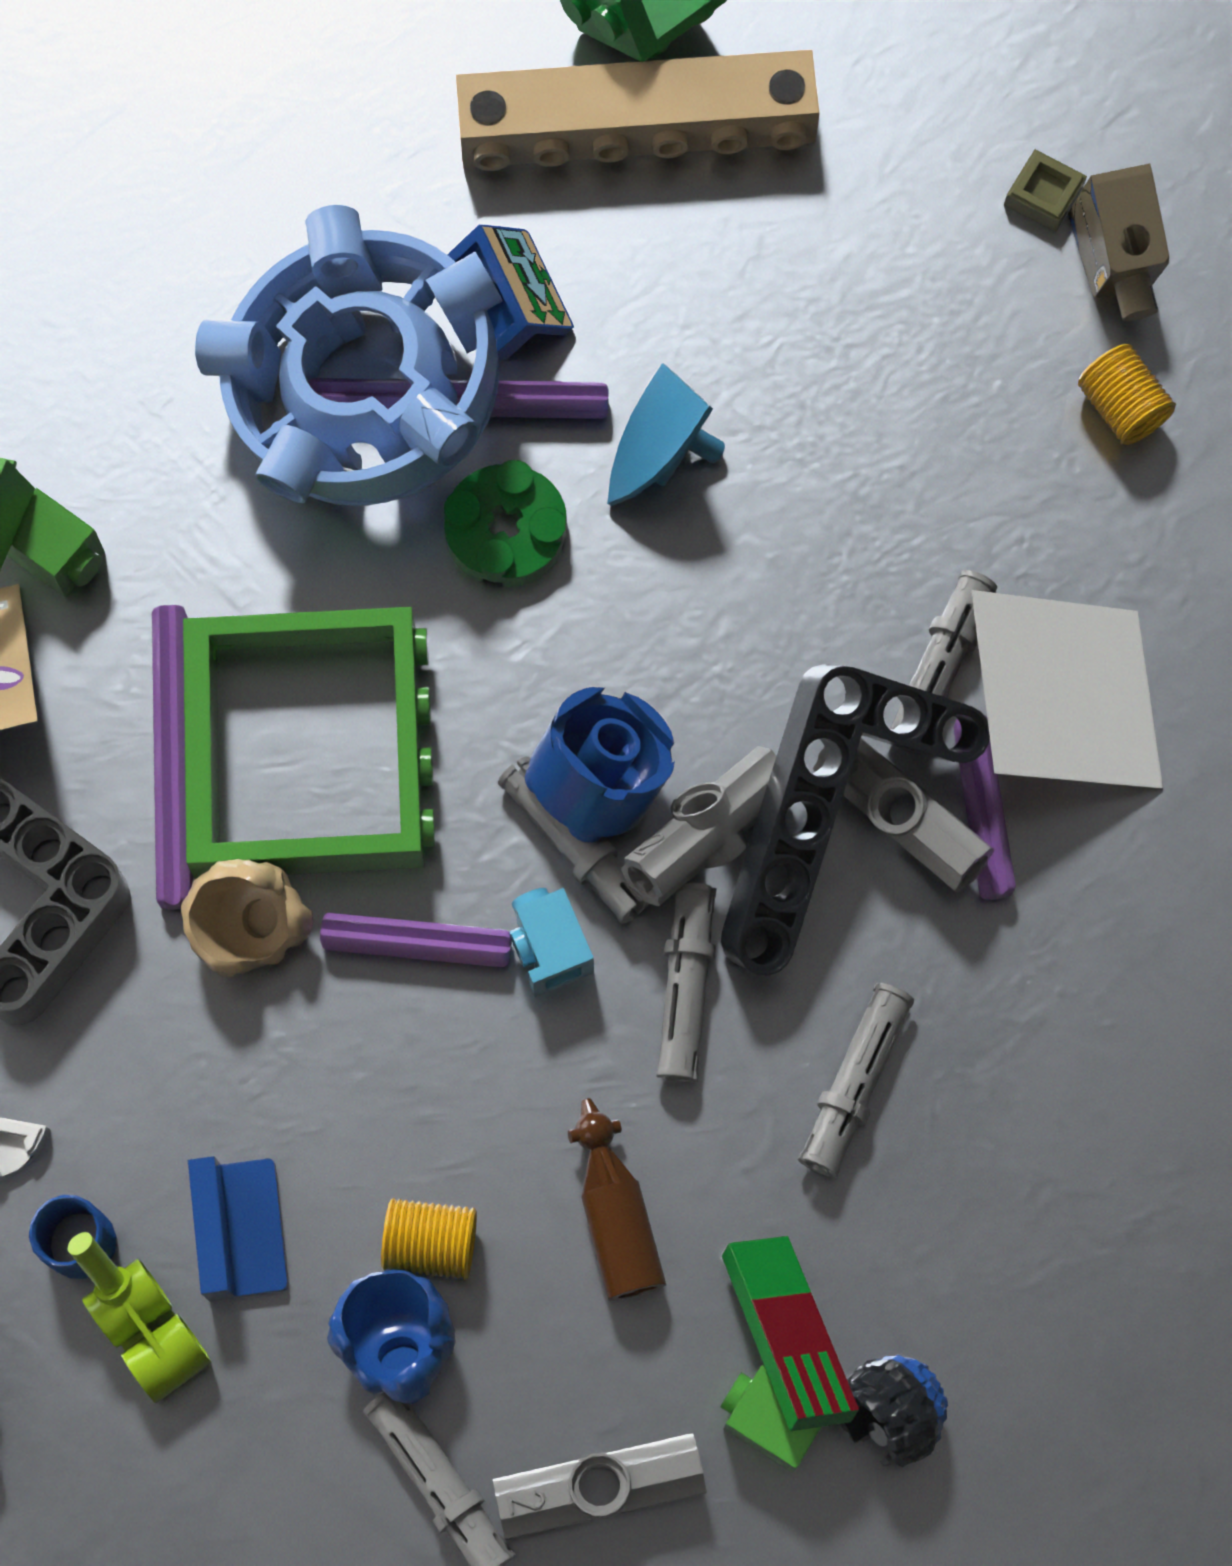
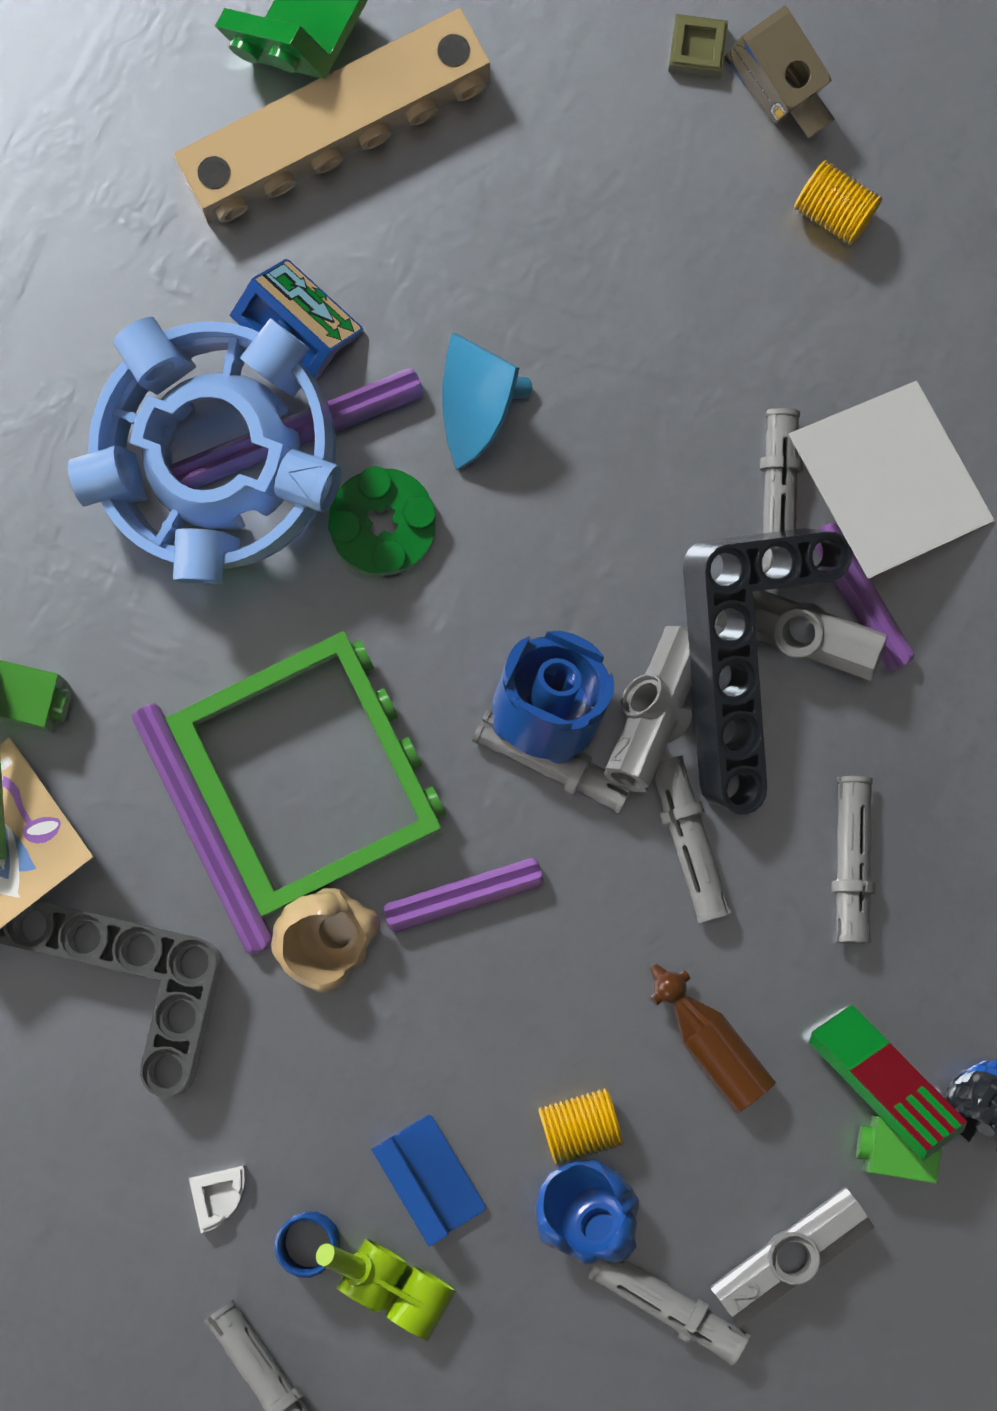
camera: 20 degrees left, 10 degrees up
medium azure brick [509,888,594,997] -> none

